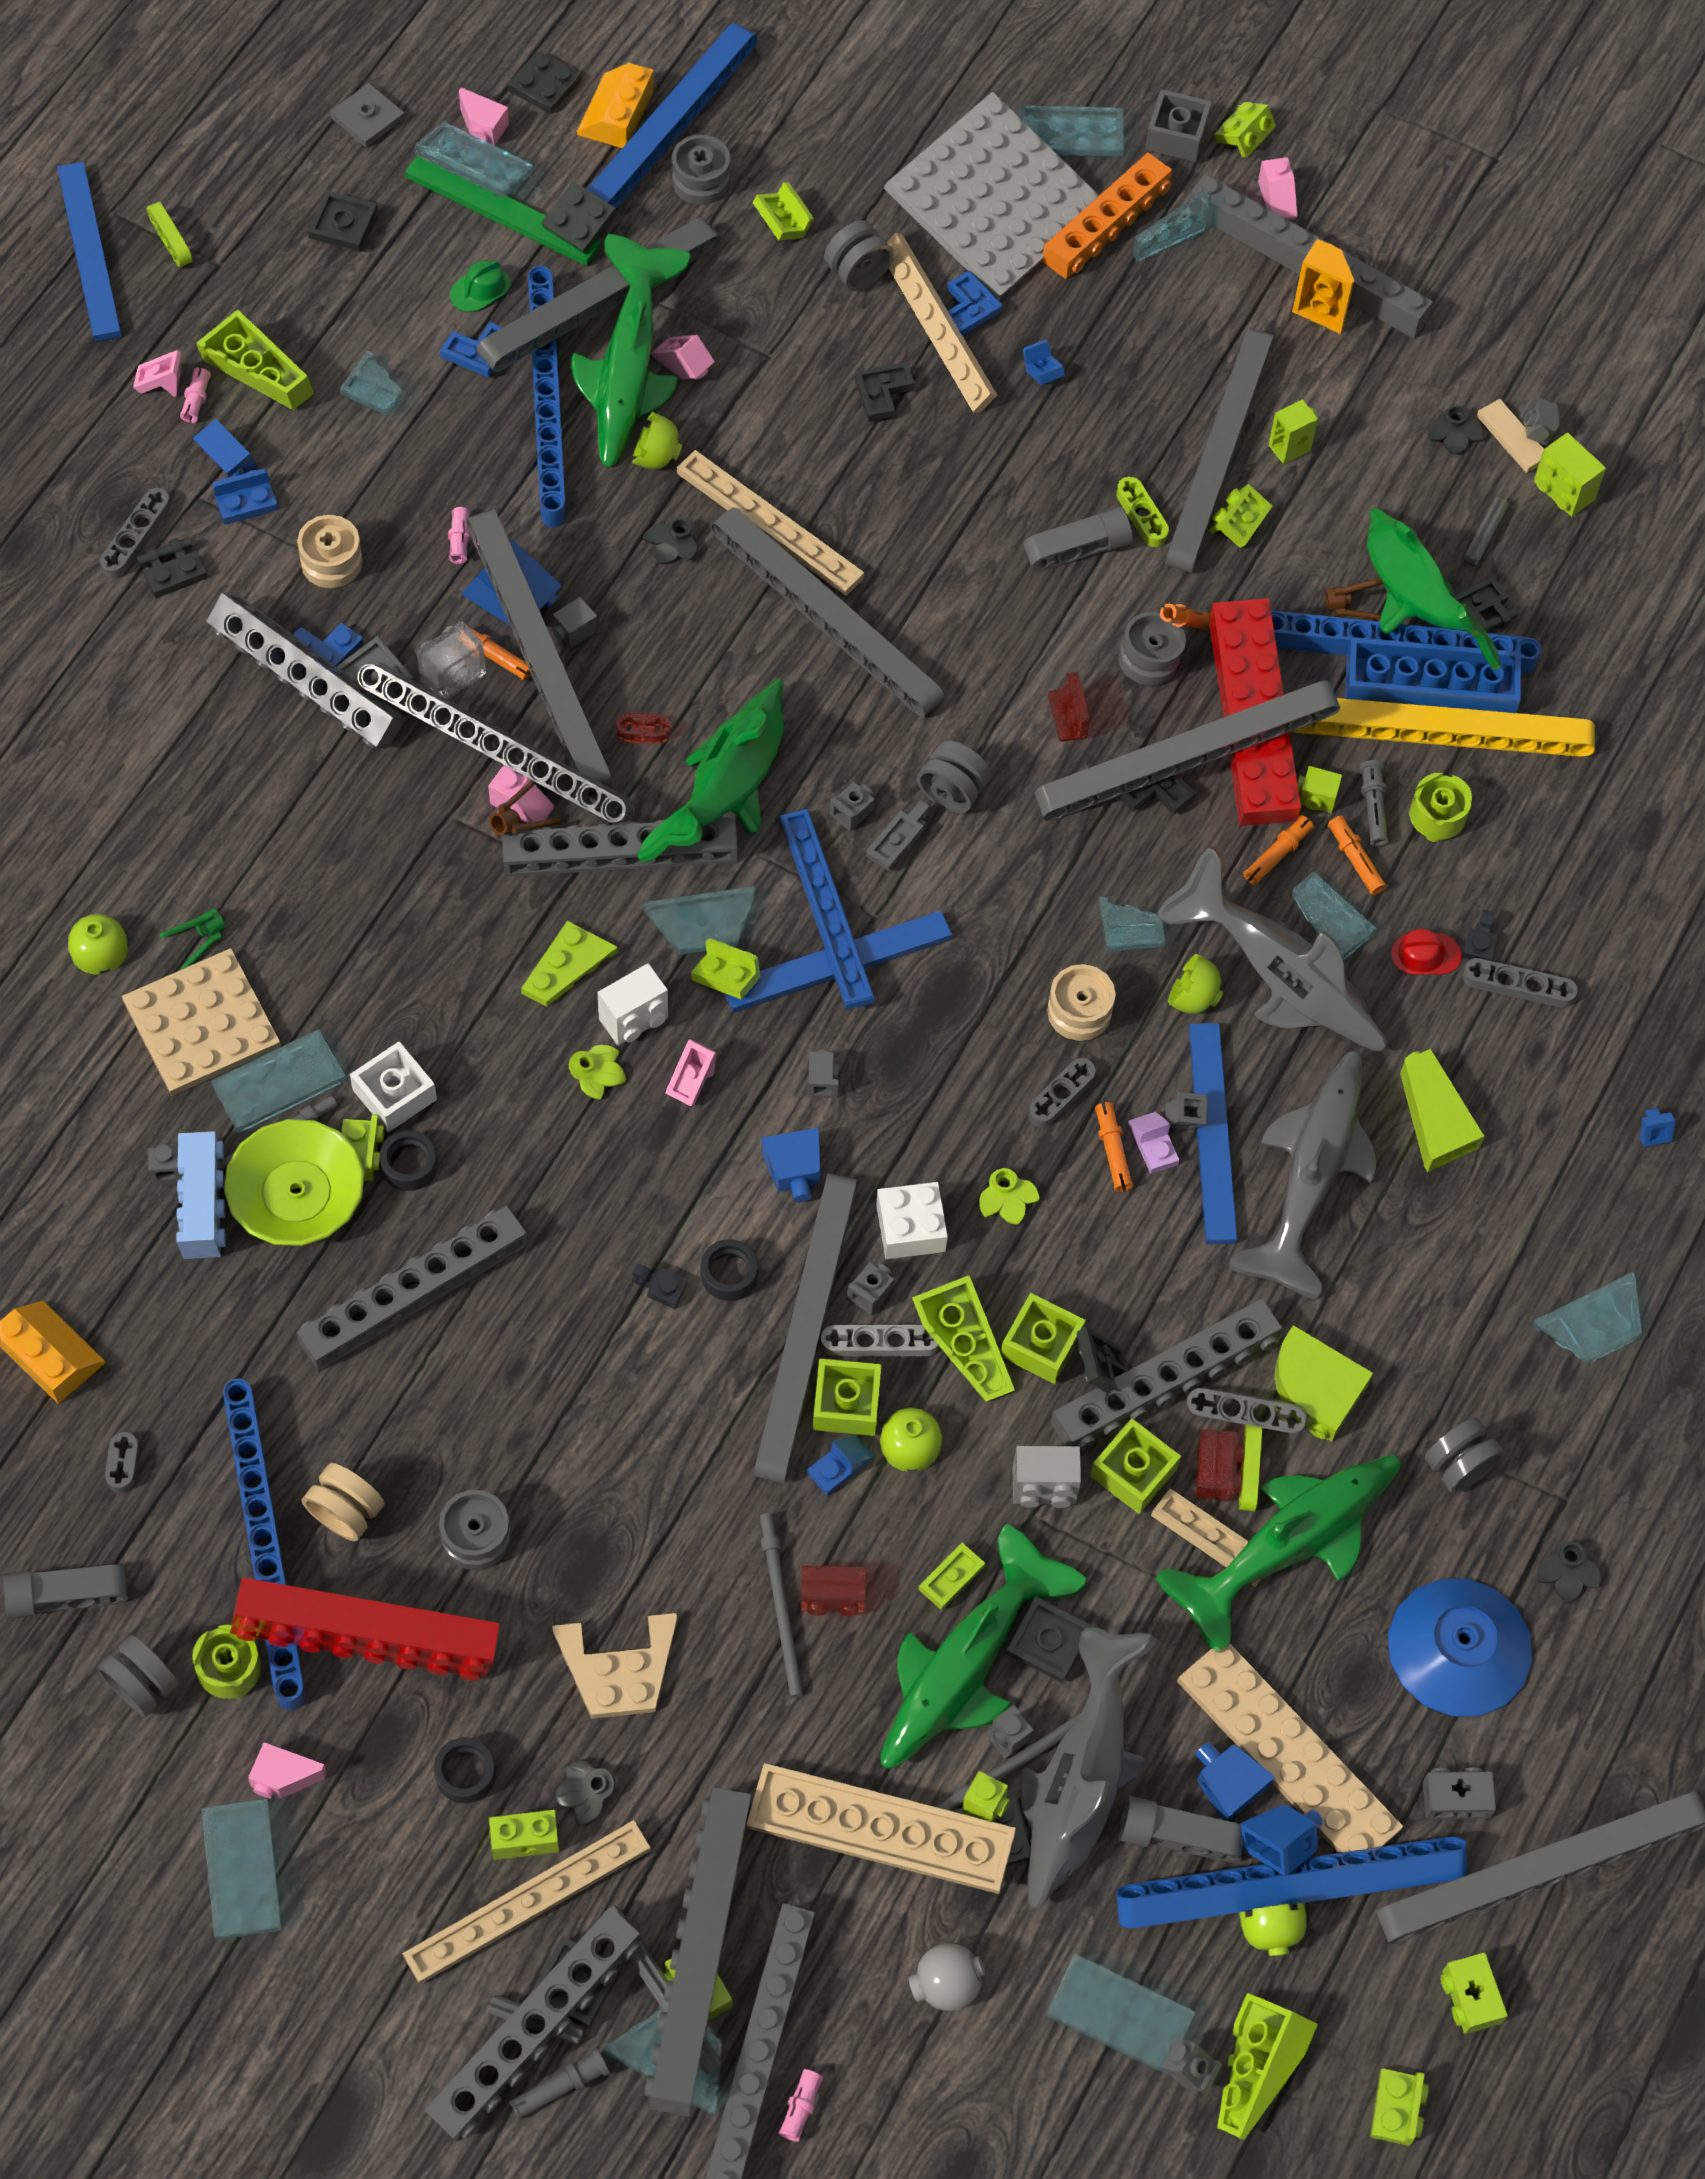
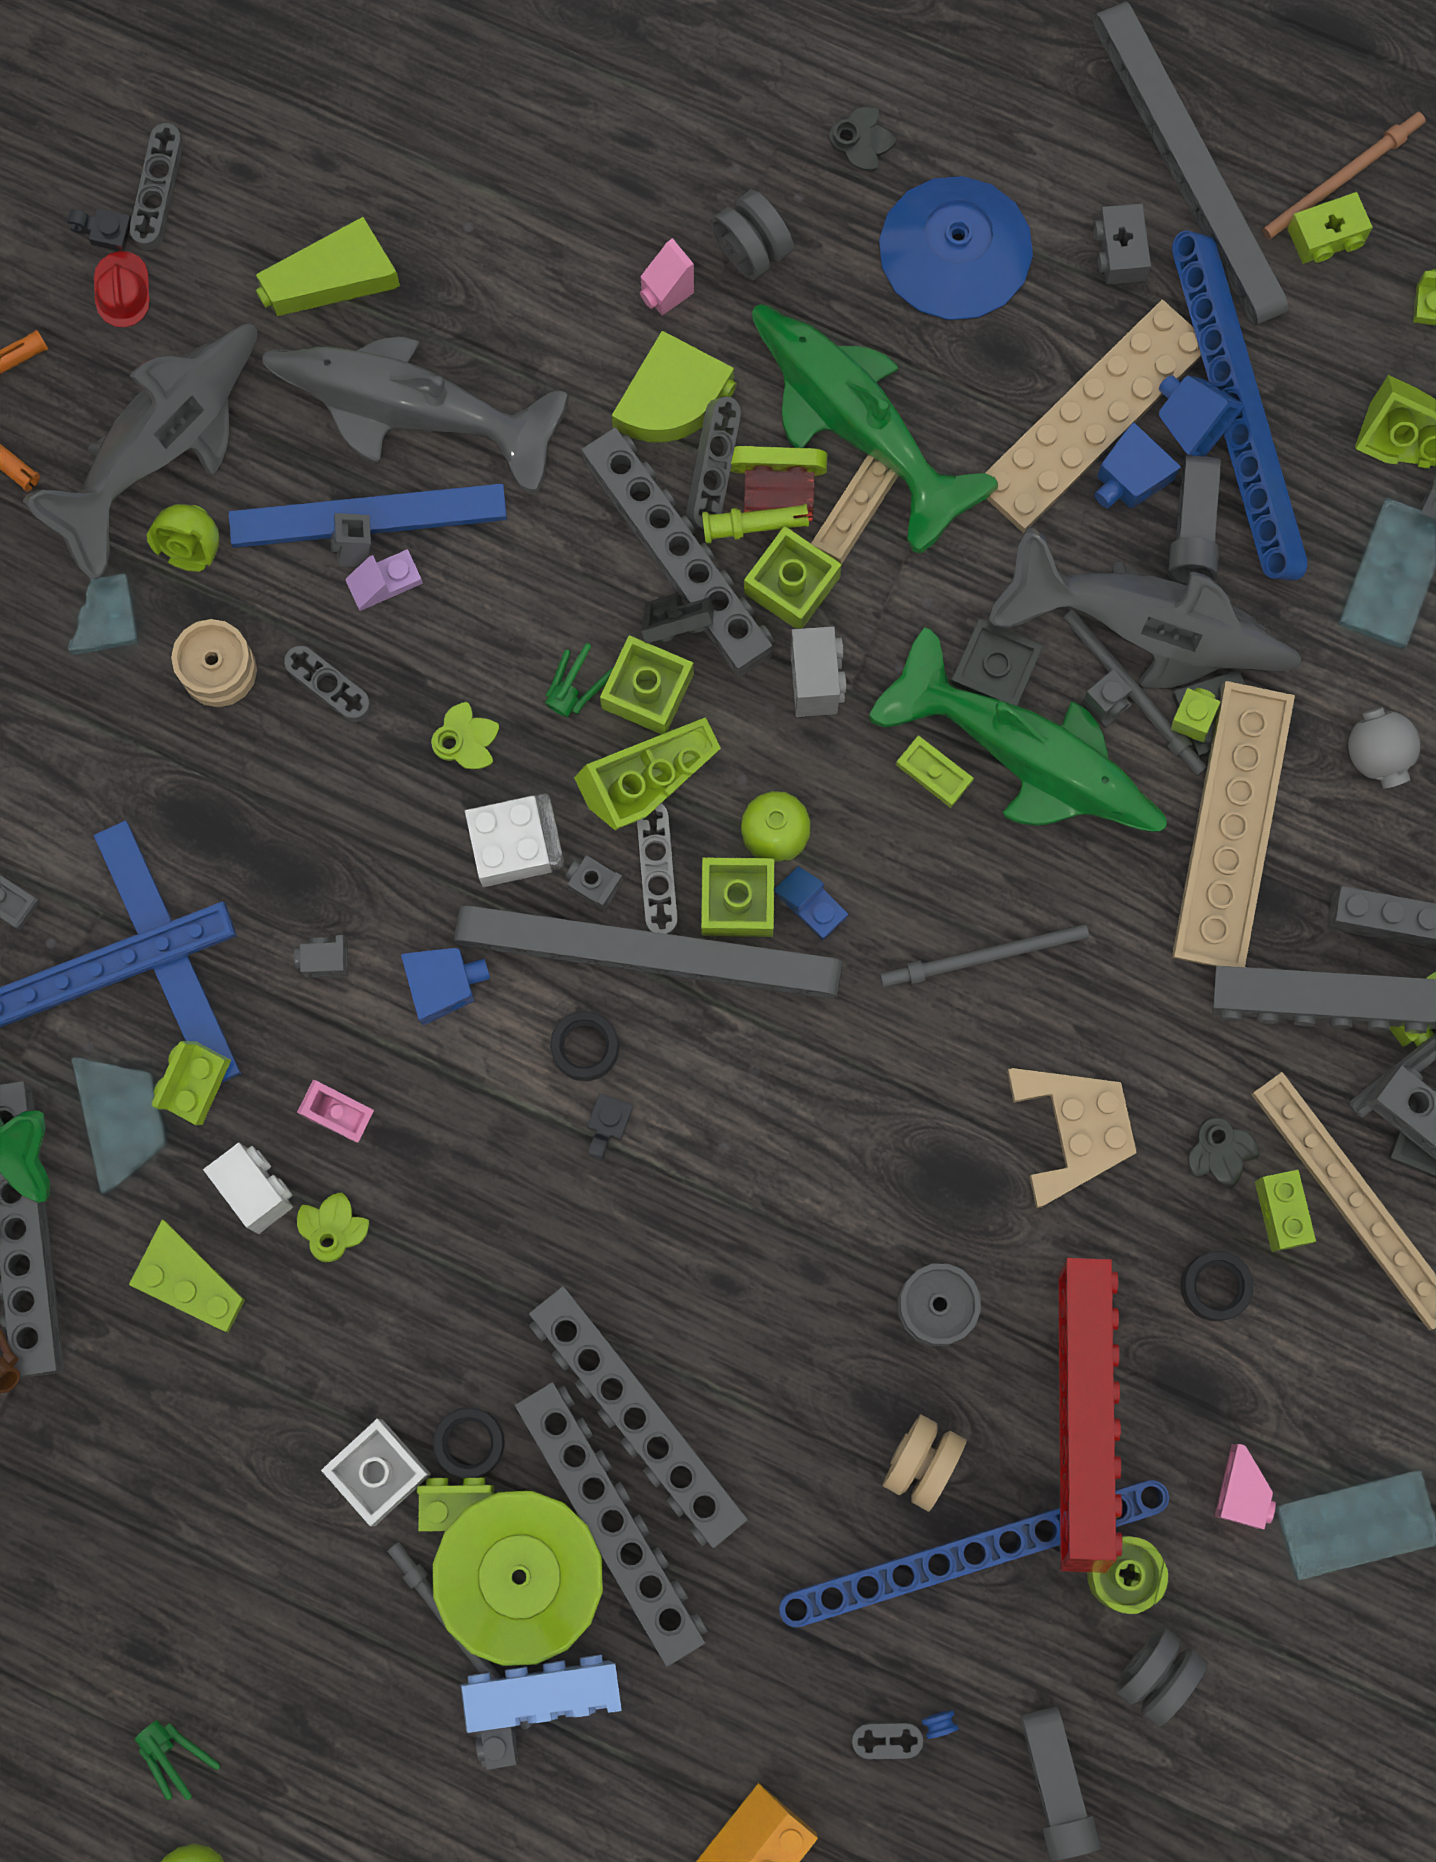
camera: 90 degrees left, 15 degrees up
tan plate [122,948,281,1096] -> none
clear light blue plate [211,1029,346,1133] -> none
clear red brick [801,1566,866,1617] -> none
orange pin [1095,1102,1134,1192] -> none
lime cylinder [1239,1903,1307,1956] -> none
clear light blue wing [1292,871,1376,960] -> none
clear light blue wing [1532,1272,1642,1364] -> none
blue tile [1640,1108,1675,1147] -> none
none -> dark grey brick [515,1382,708,1667]
none -> clear tile [535,793,565,871]
none -> green plant [544,643,614,718]
none -> bright pink slope [640,238,694,316]
none -> lime pin [702,504,809,543]
none -> blue bush [921,1710,959,1739]
none -> nougat bar [1262,112,1426,240]

